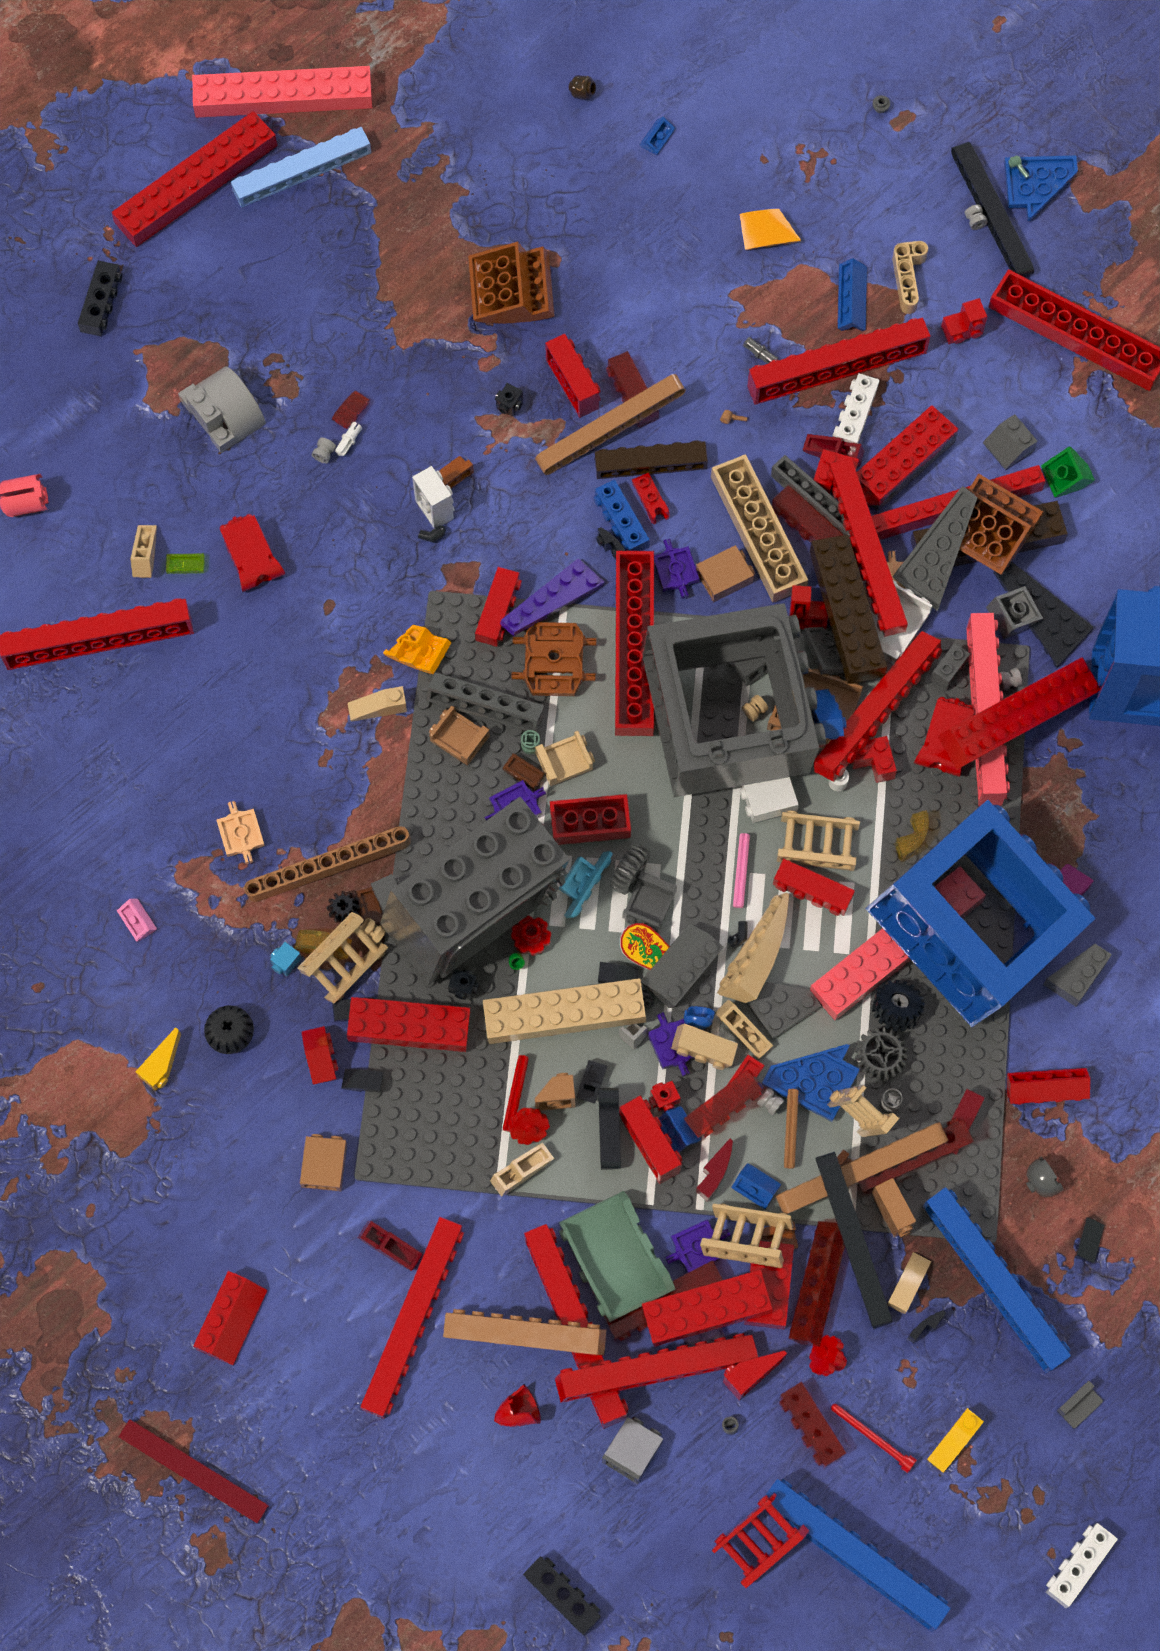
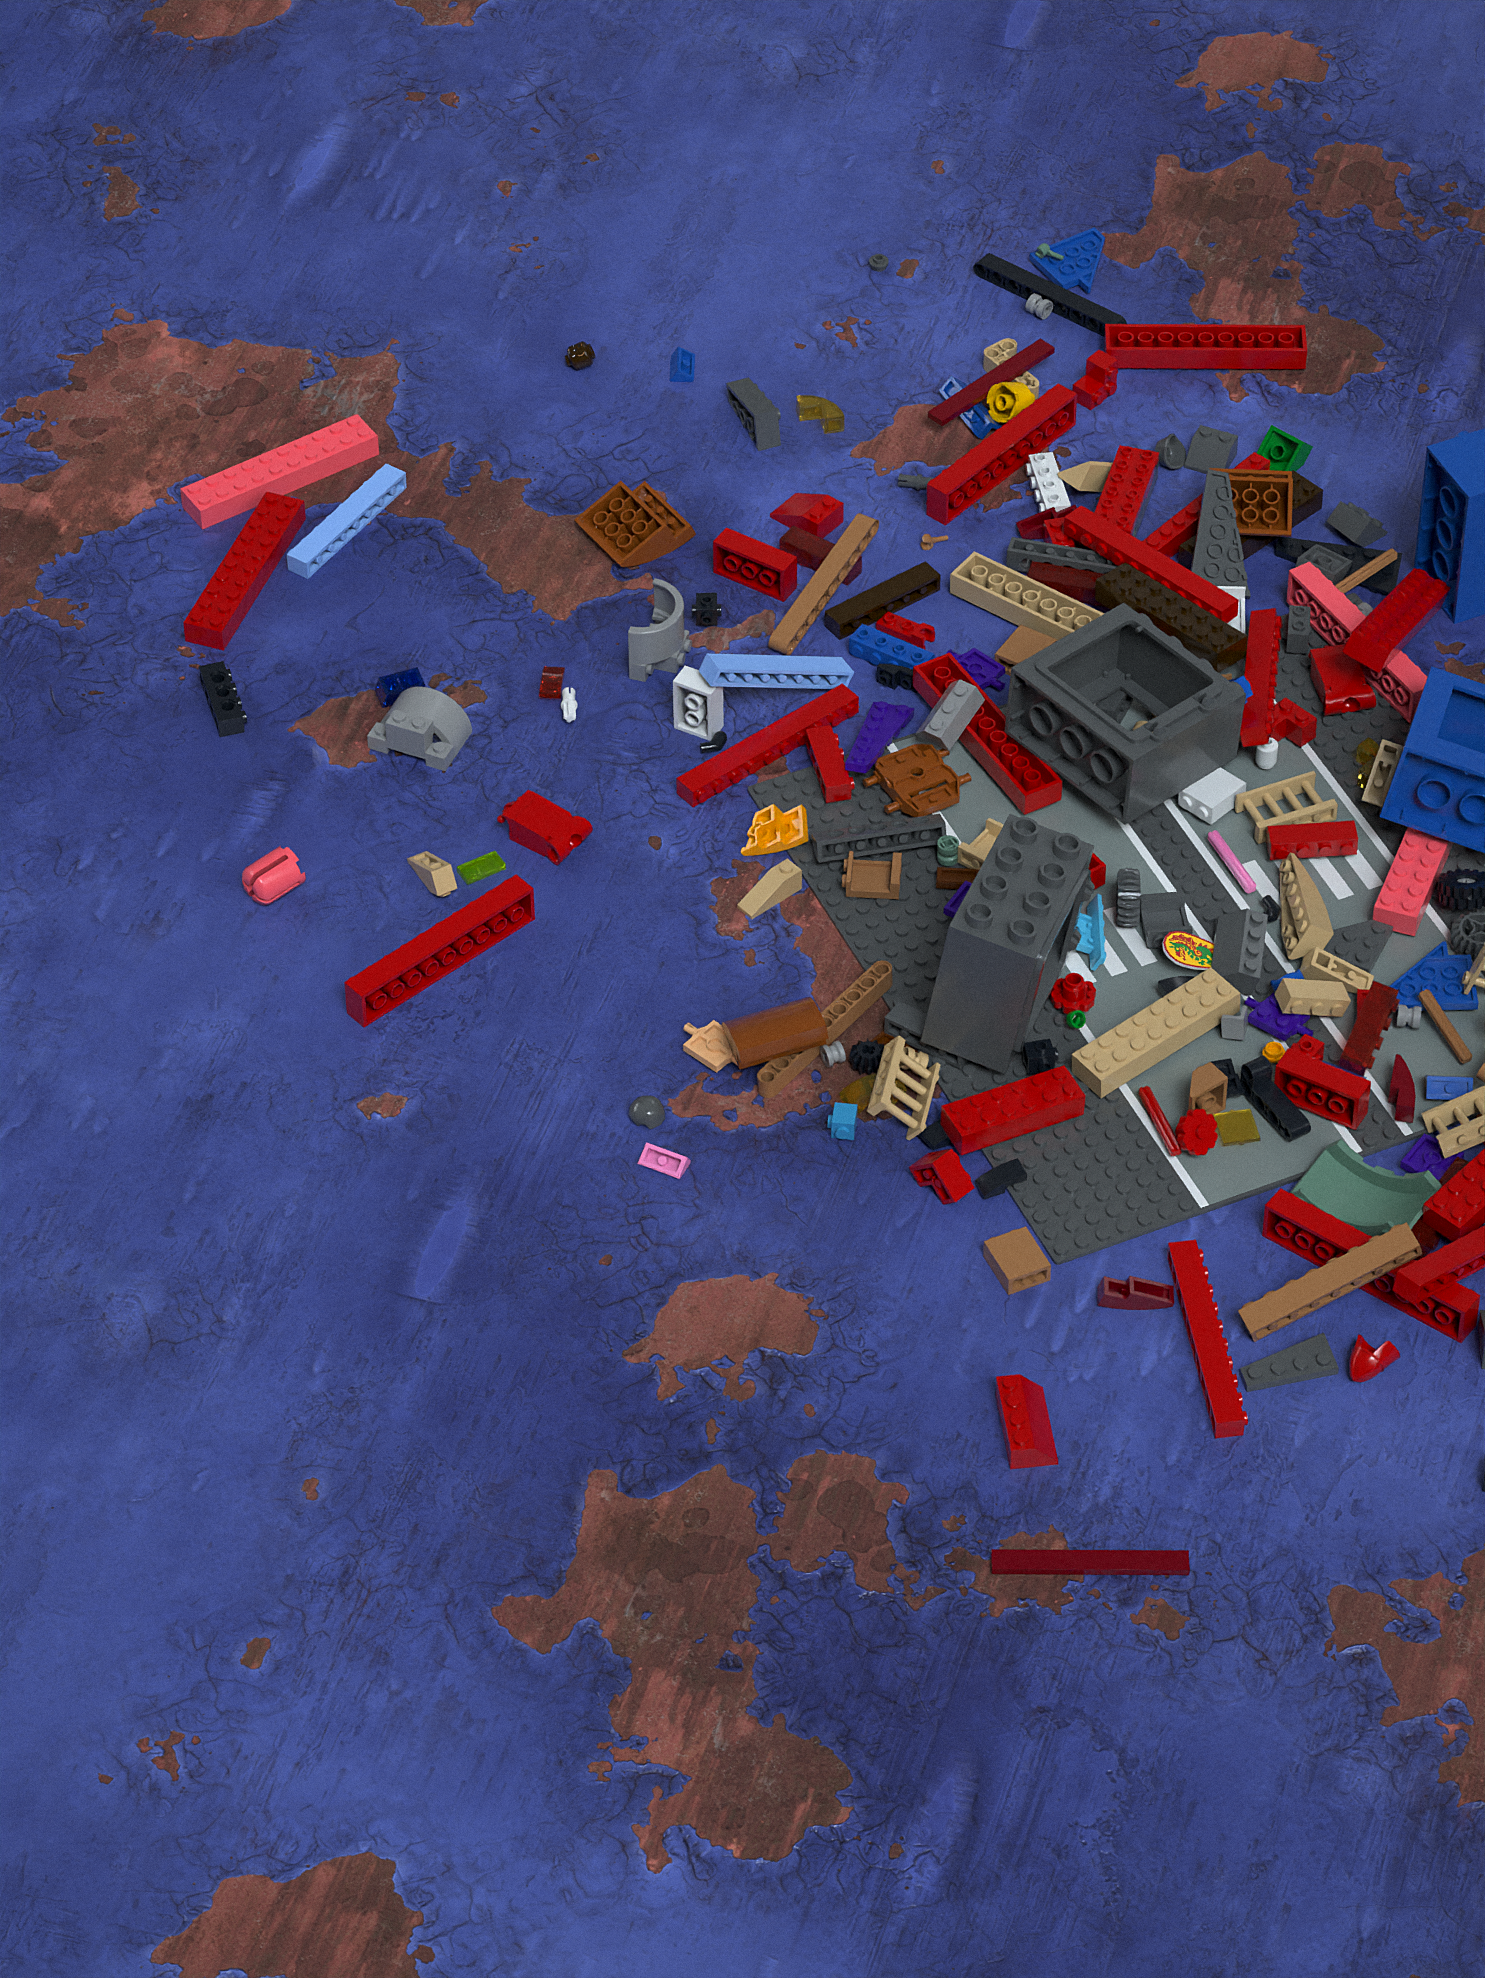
camera: 30 degrees left, 25 degrees down
yellow slope [135,1027,181,1091] -> none
black wheel [204,1005,254,1054] -> none
light grey wheel [311,438,336,463] -> none
tan slope [490,1142,554,1197] -> none
light orange slope [740,209,801,250] -> none
none -> clear blue brick [375,667,425,708]
none -> light grey piece [628,578,692,682]
none -> dark grey hair [629,1095,665,1129]
none -> red brick [676,683,859,807]
none -> light blue brick [699,653,854,689]
none -> dark orange slope [722,997,829,1069]
none -> dark grey wedge [726,377,781,451]
none -> red slope [770,493,844,543]
none -> clear yellow brick [796,395,844,434]
none -> light grey wheel [820,1041,846,1067]
none -> light grey slope [915,679,985,751]
none -> dark red tile [928,338,1055,426]
none -> yellow brick [987,382,1035,423]
none -> tan slope [1057,461,1113,492]
none -> dark grey helmet [1155,433,1186,469]
none -> clear yellow piece [1213,1109,1260,1146]
none -> dark grey wing [1240,1333,1339,1392]
none -> light orange plate [1262,1042,1285,1063]
none -> dark grey slope [1327,501,1388,547]
none -> medium nougat axle [1334,548,1398,593]
none -> tan slope [1362,739,1403,807]

